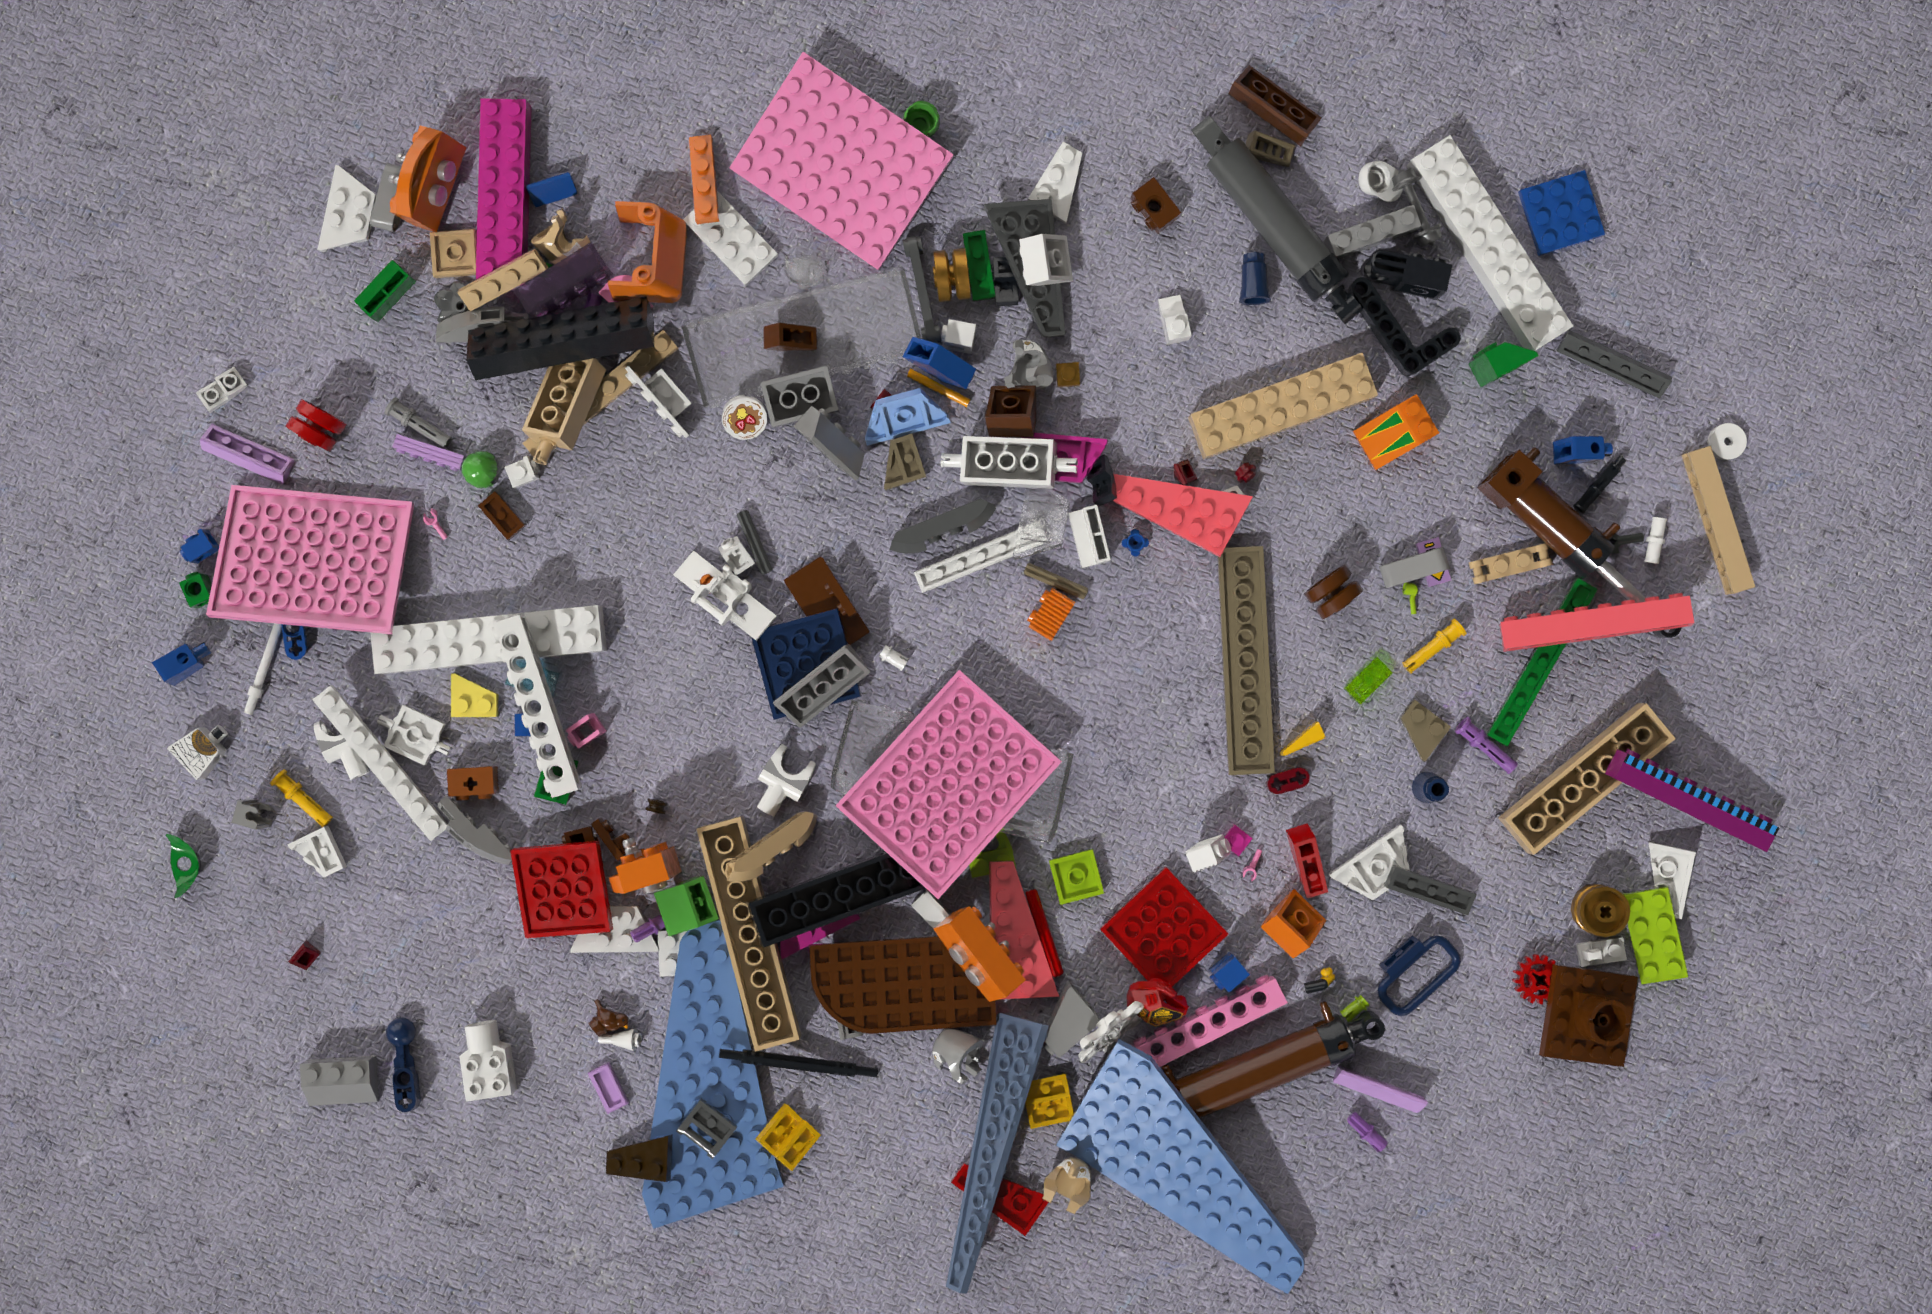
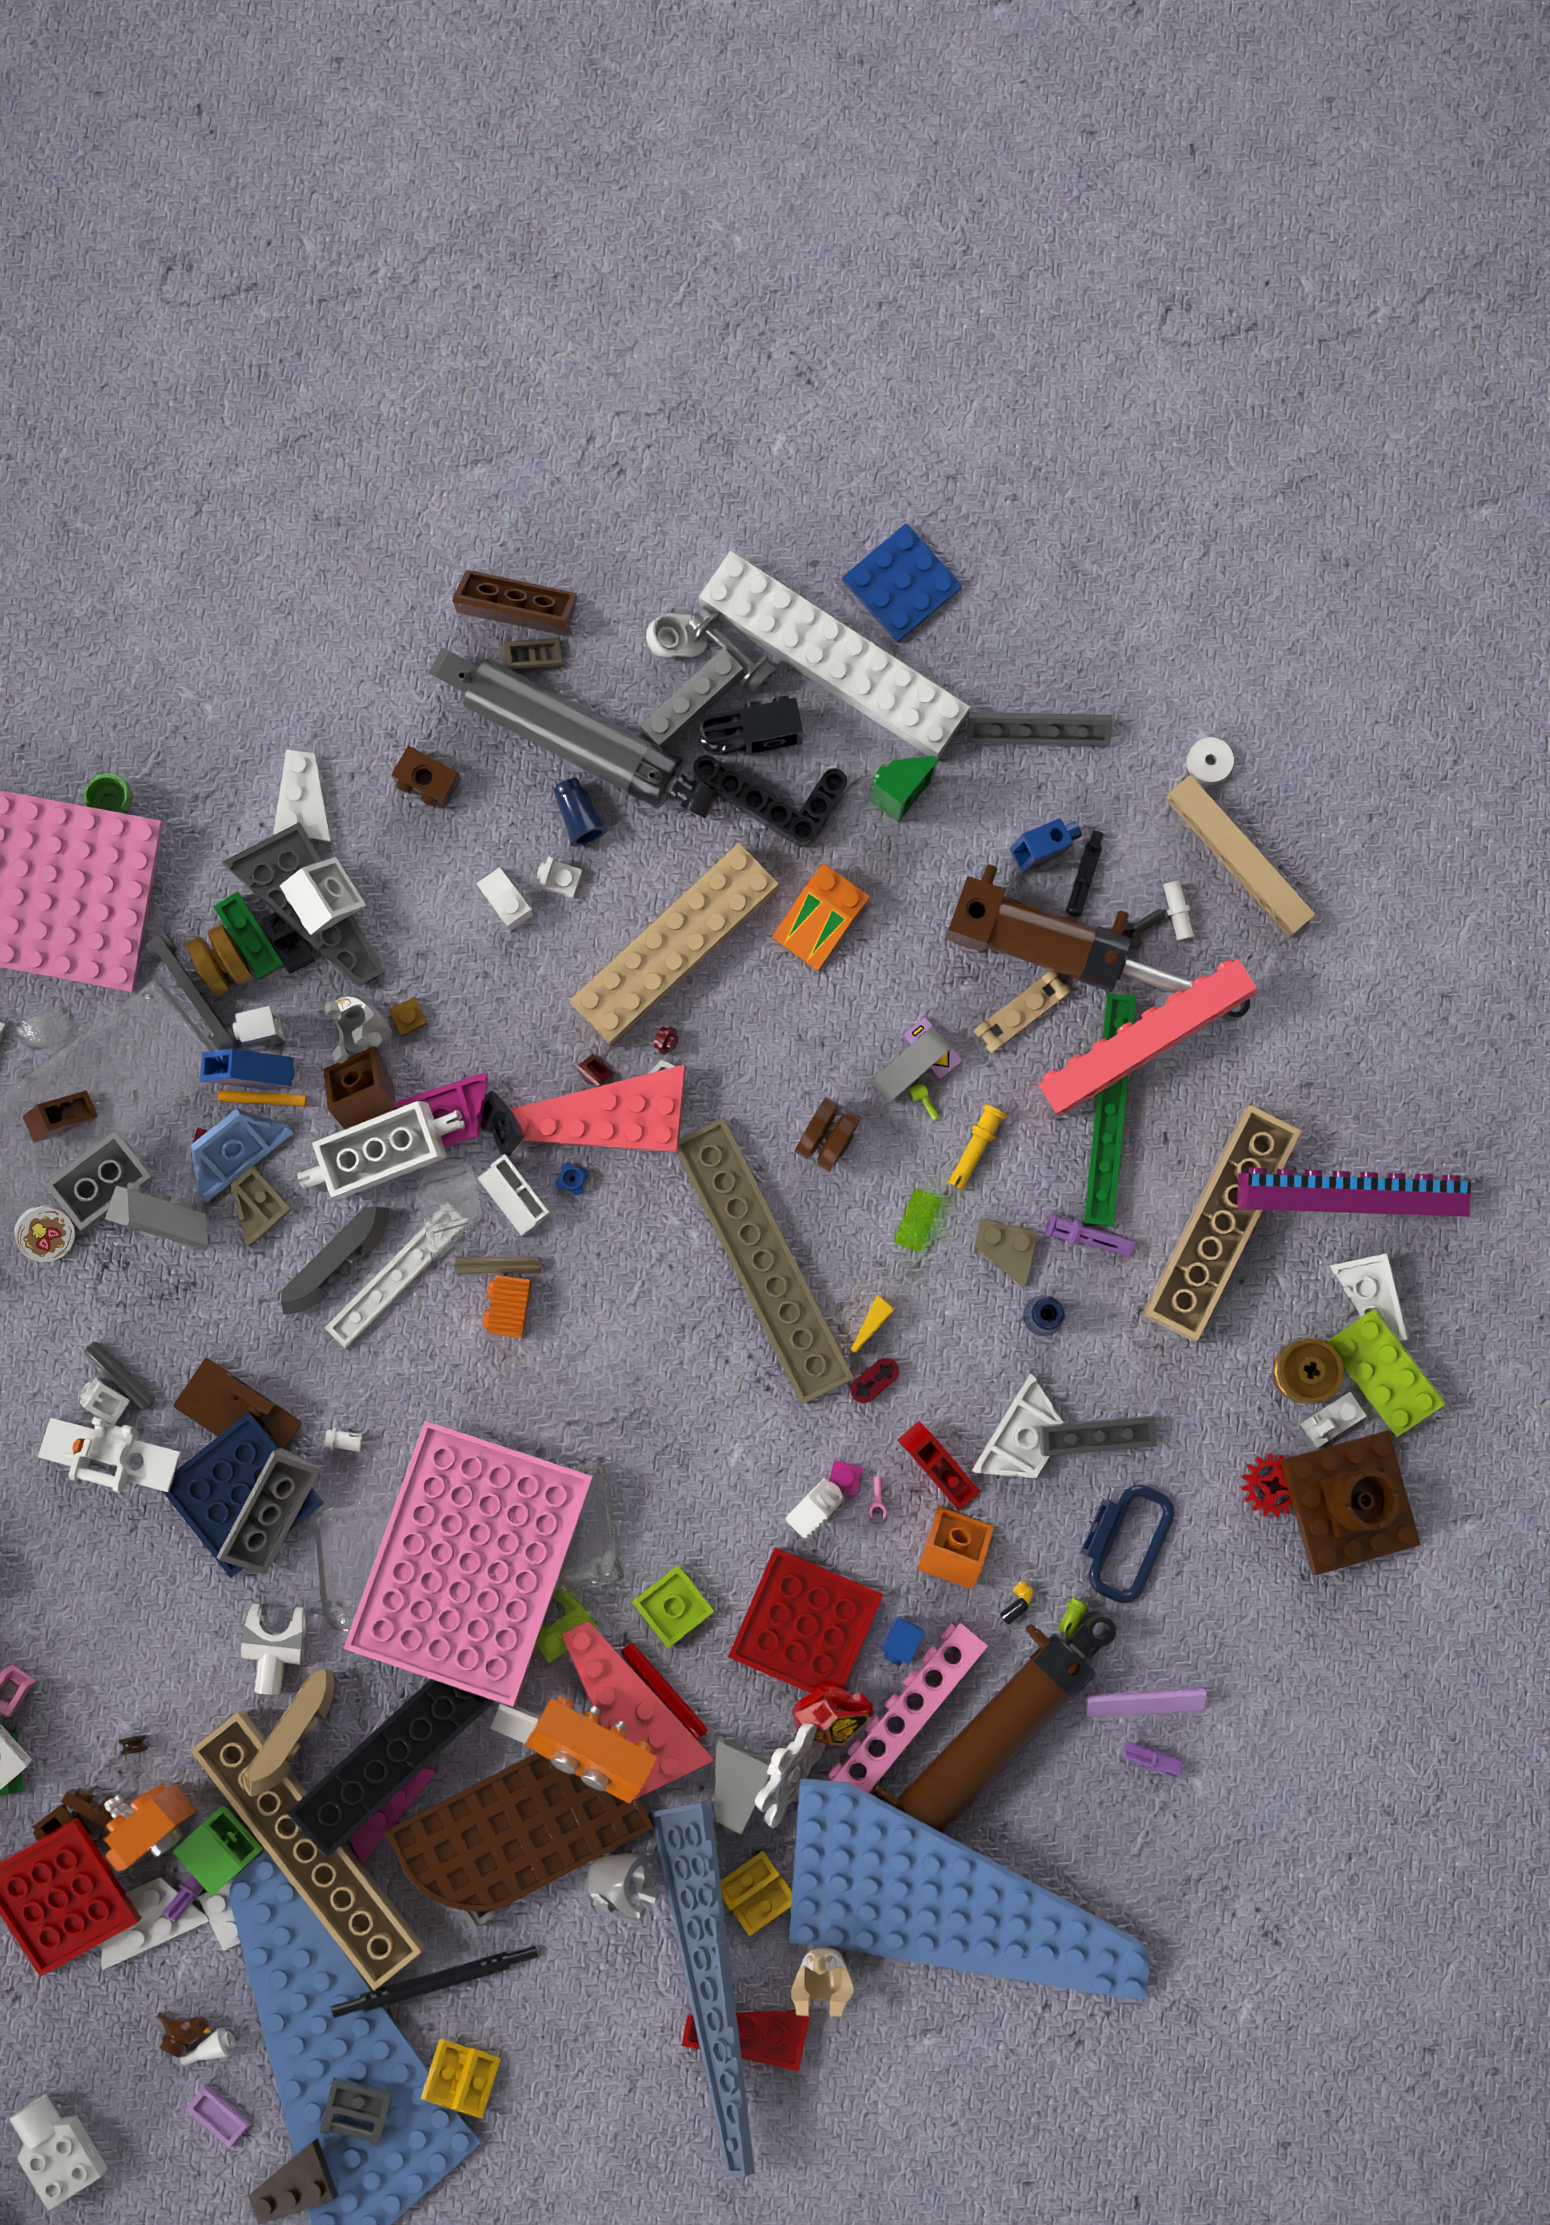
camera: 25 degrees left, 5 degrees down
none -> white bracket [536,856,583,898]

